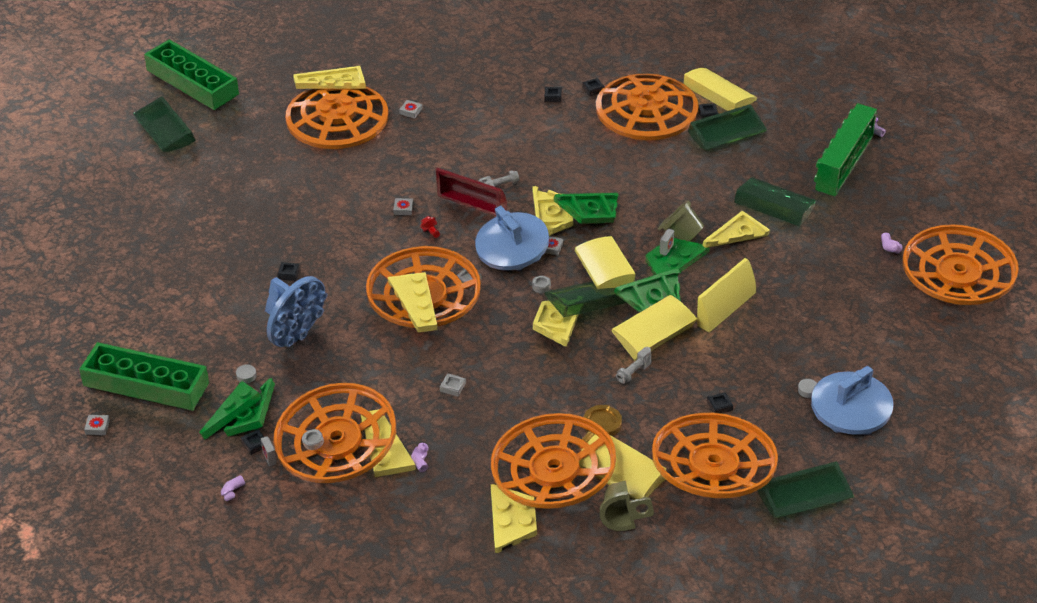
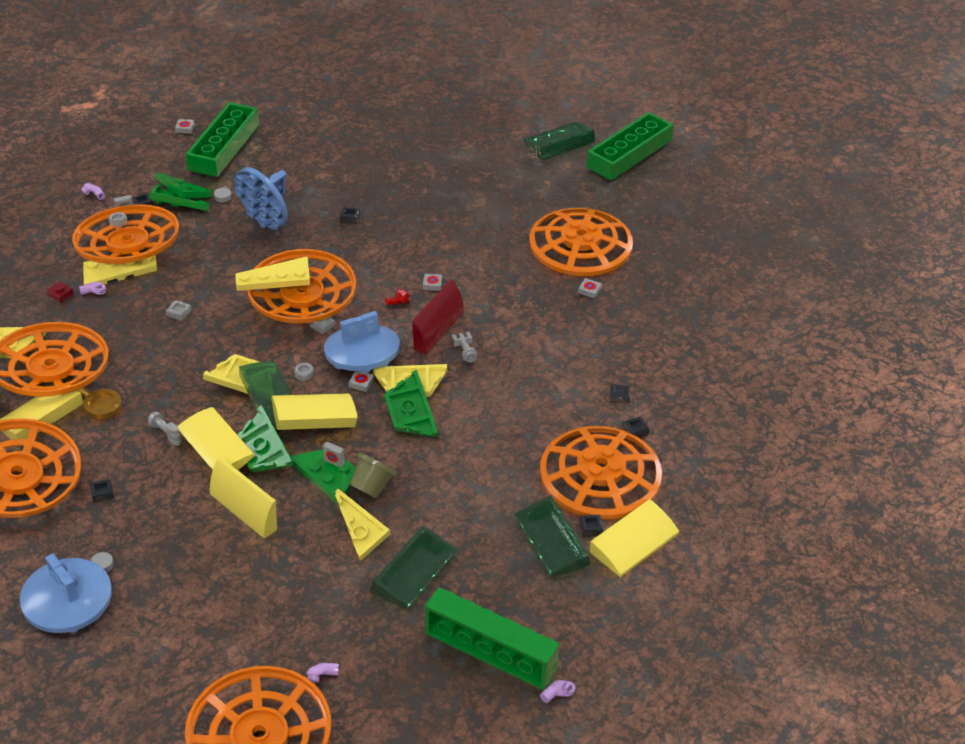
camera: 90 degrees right, 0 degrees up
light yellow wing [293,66,366,89] -> none
none -> dark red plate [46,281,74,303]

